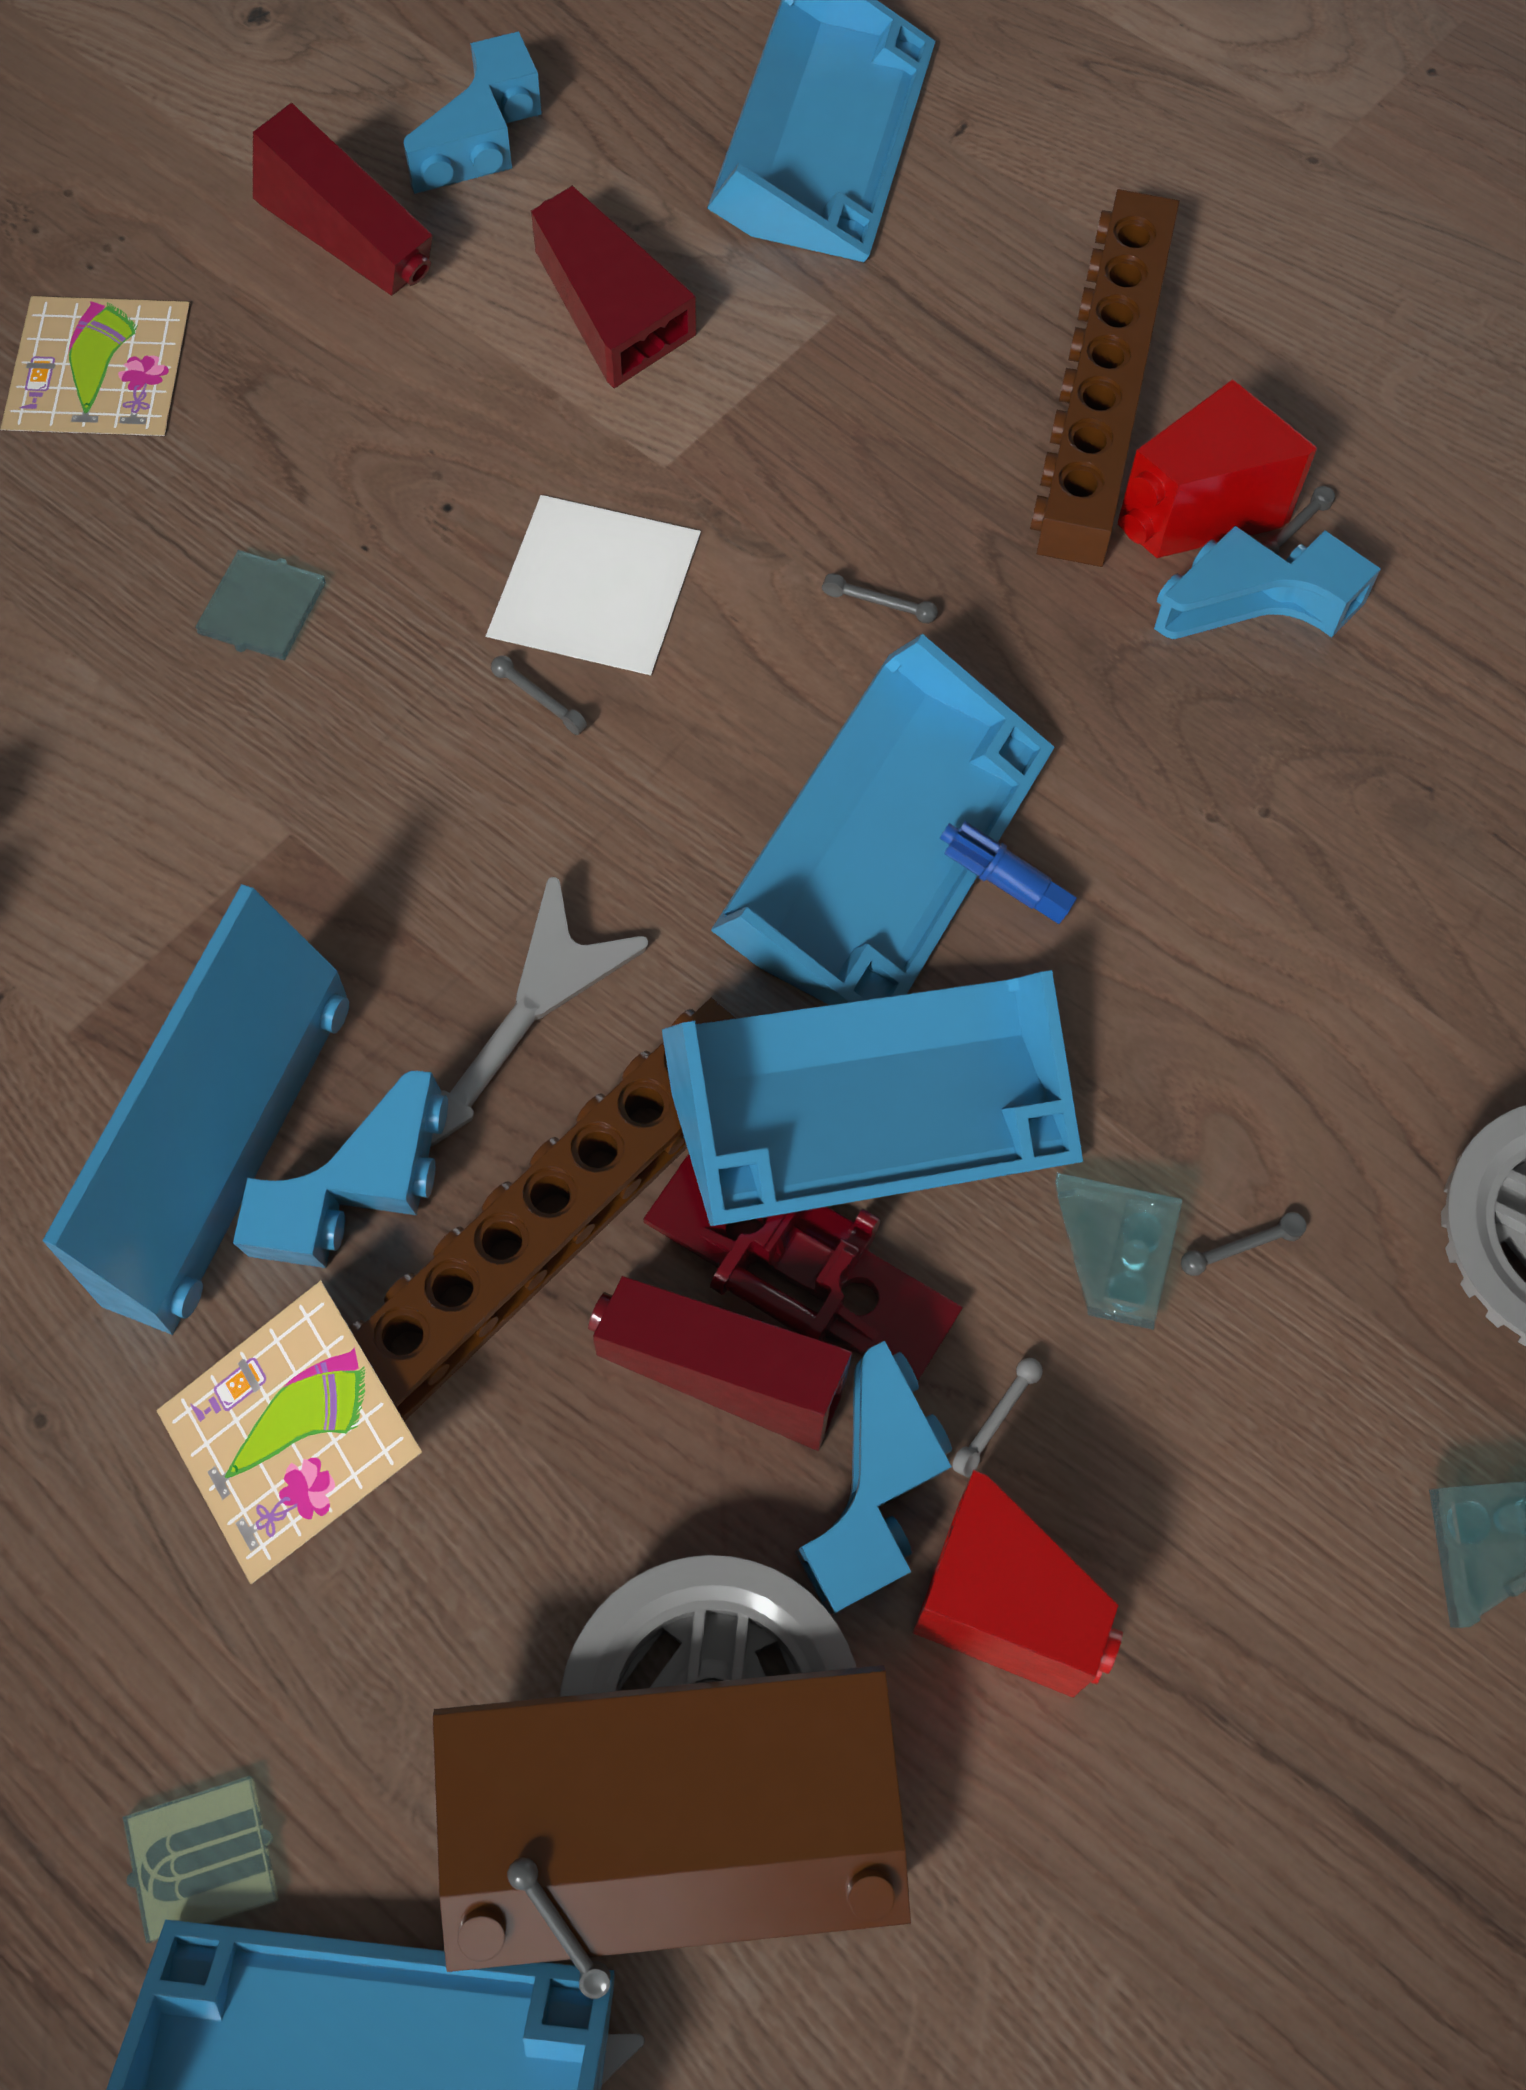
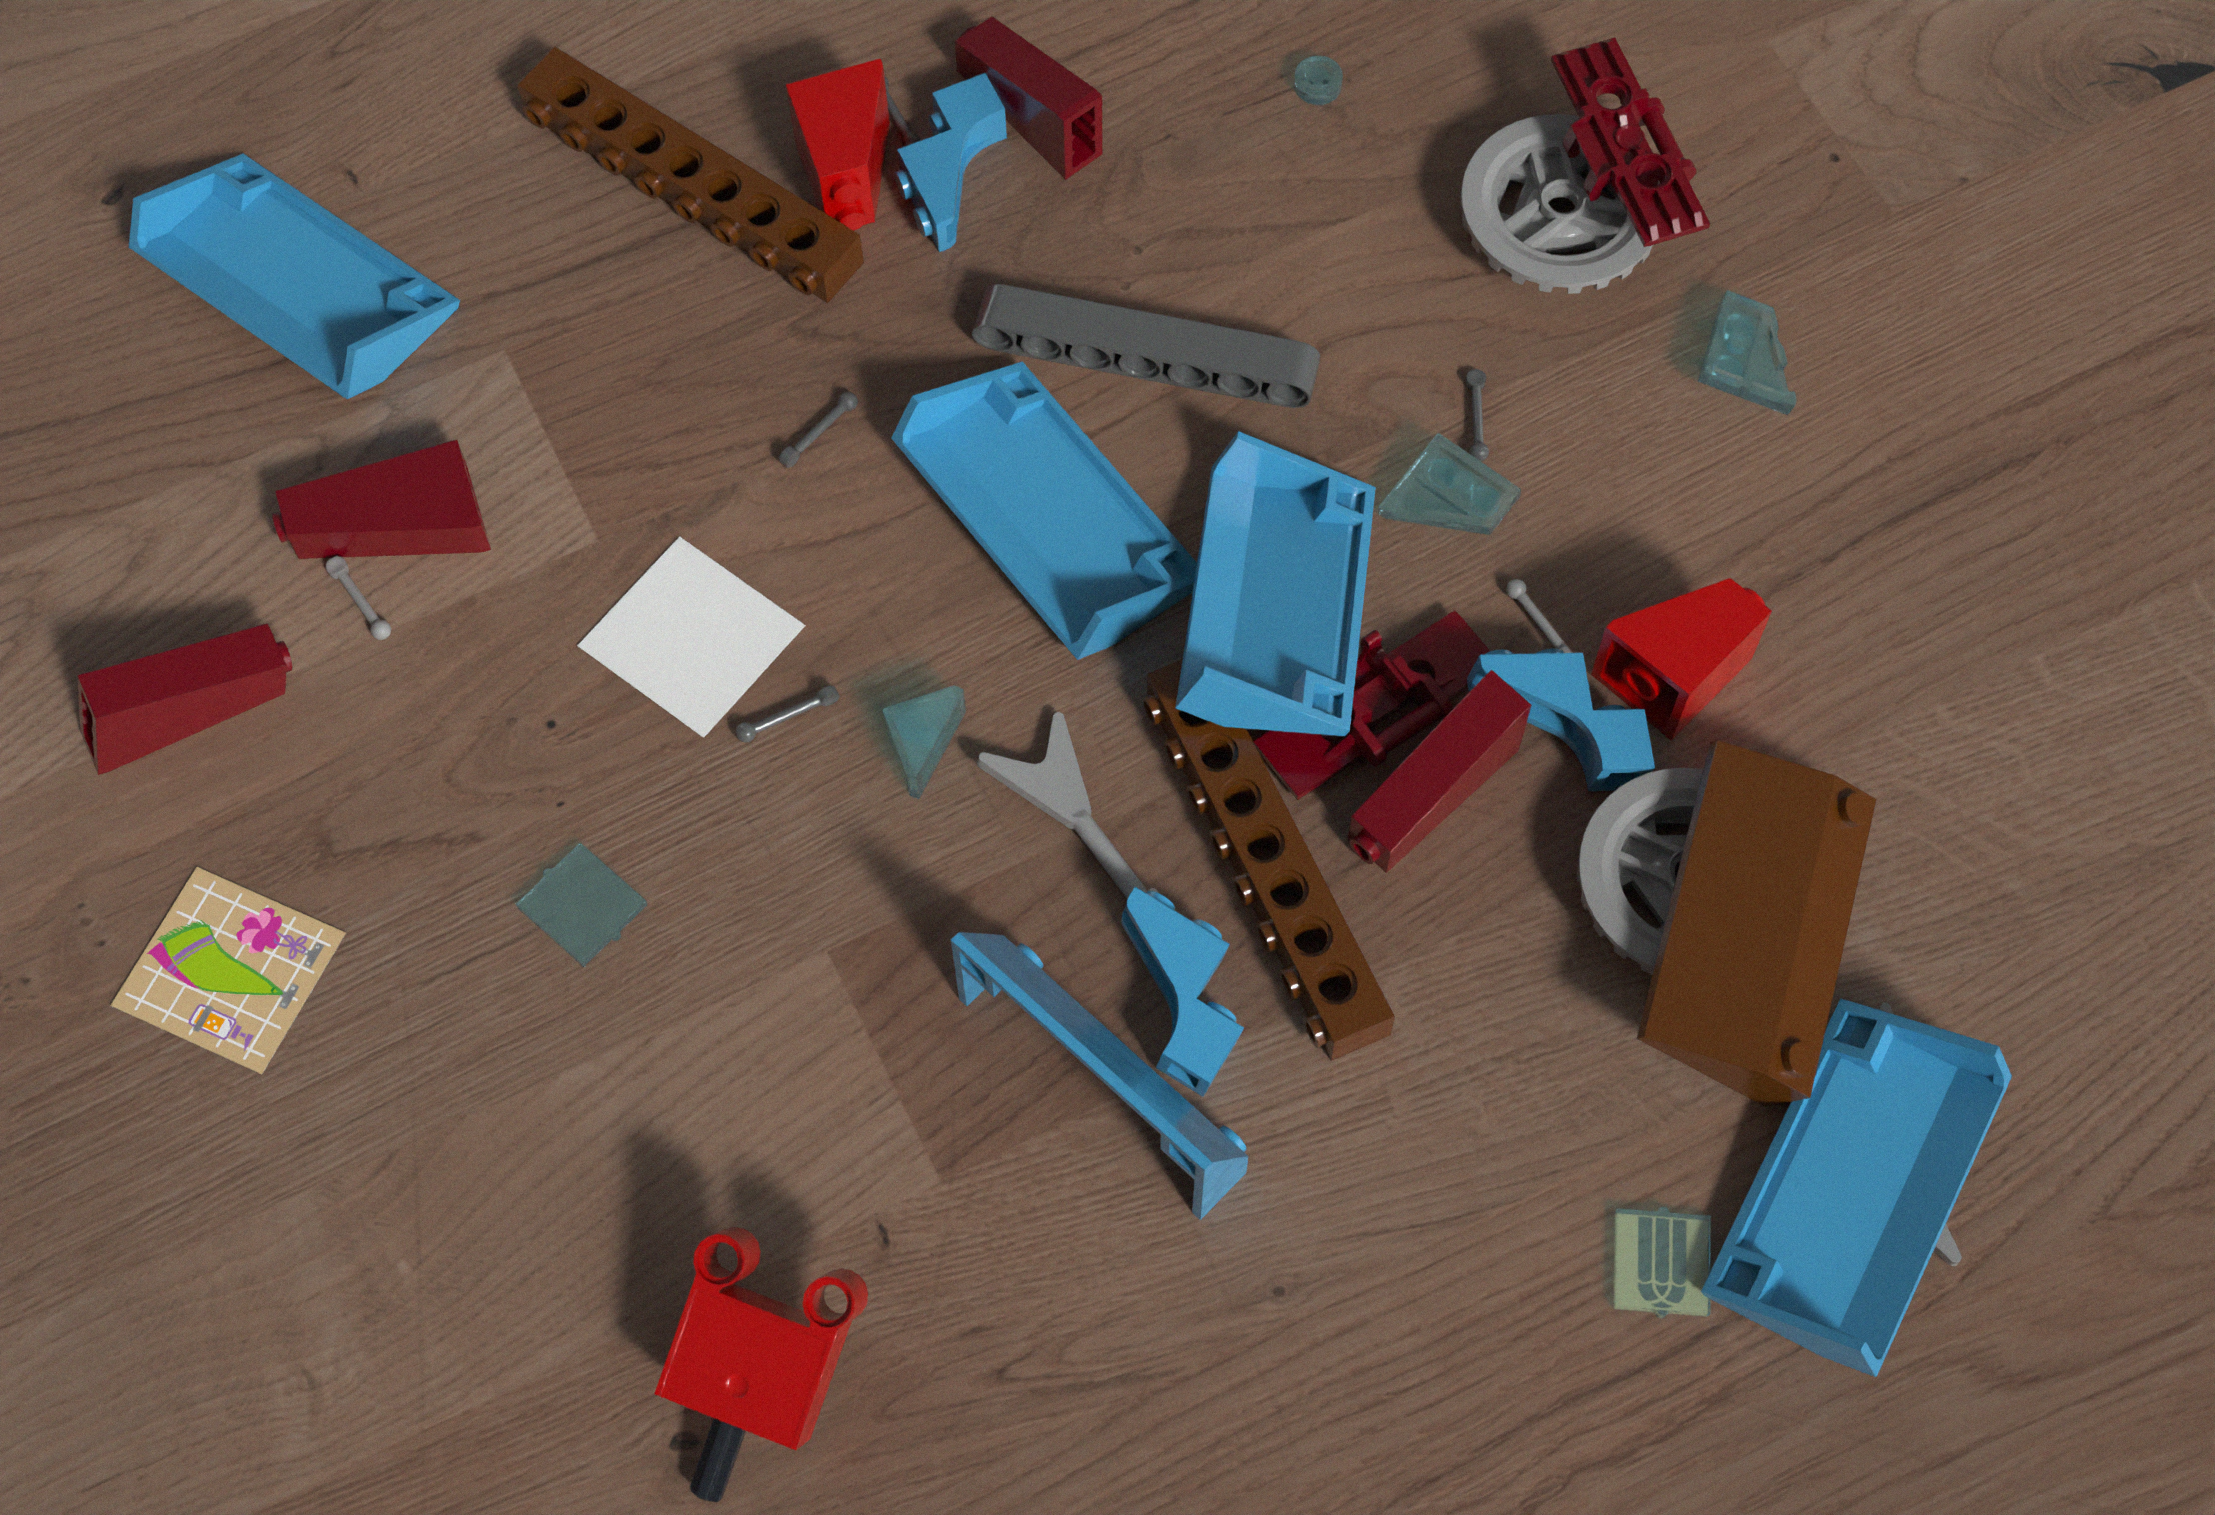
camera: 65 degrees left, 0 degrees up
sticker [156,1280,422,1584] -> none
dark azure arch [404,31,542,194] -> none
dark grey hinge [507,1857,610,1999] -> none
blue piece [939,821,1077,924] -> none
none -> light grey hinge [326,556,391,640]
none -> clear light blue slope [882,685,966,799]
none -> dark red slope [954,16,1103,180]
none -> dark grey beam [972,284,1321,408]

